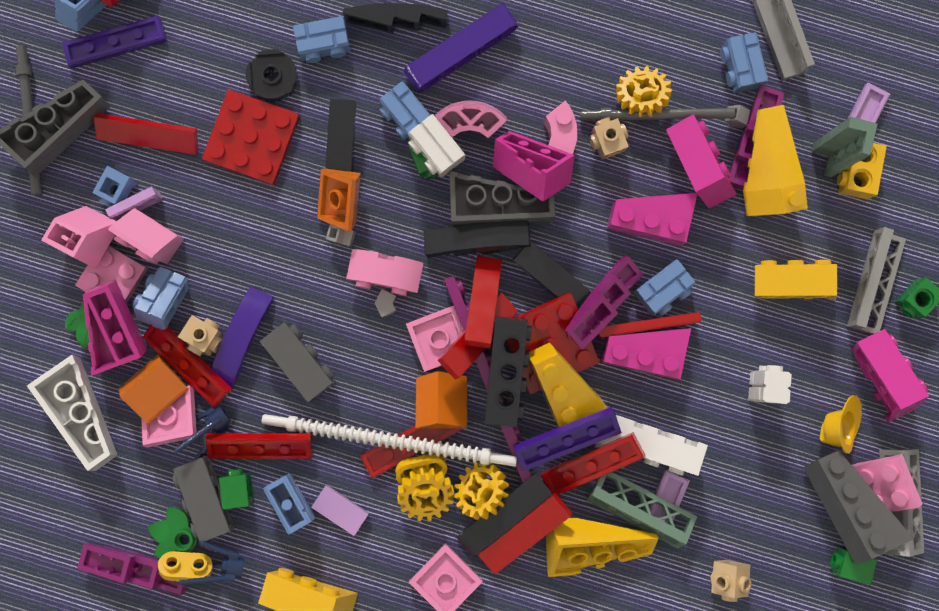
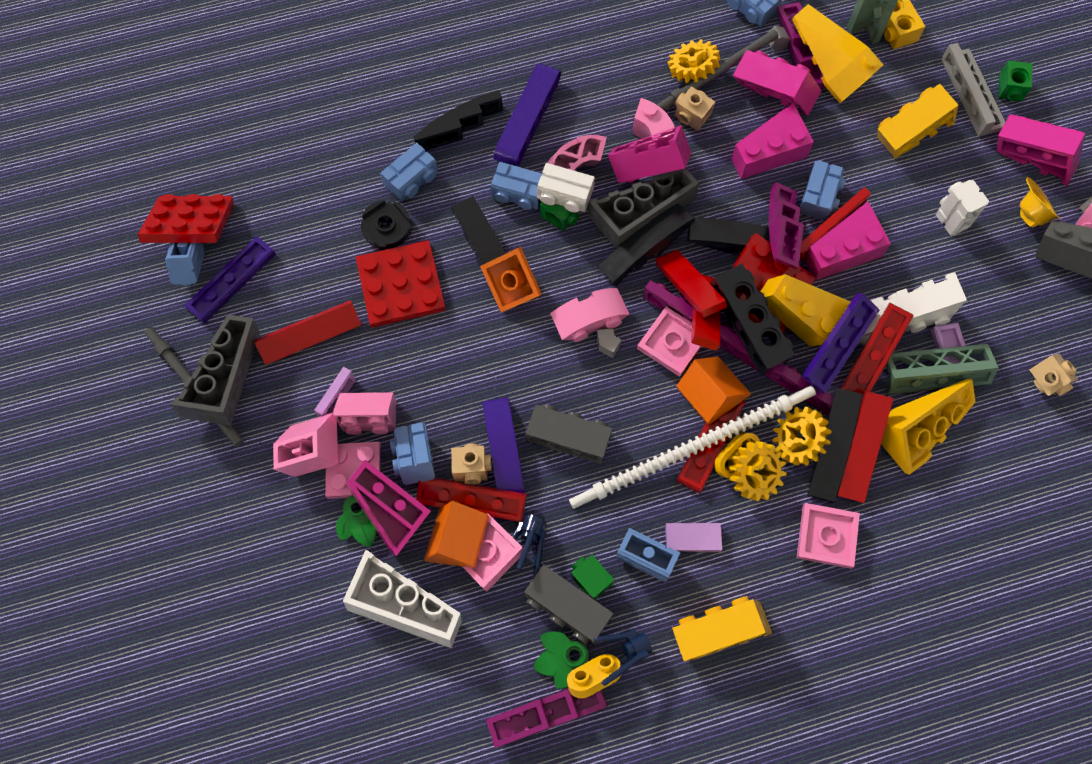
camera: 30 degrees left, 15 degrees down
medium blue brick [92,166,138,207] -> none
red tile [205,433,313,459] -> none
light grey piece [326,224,356,247] -> none

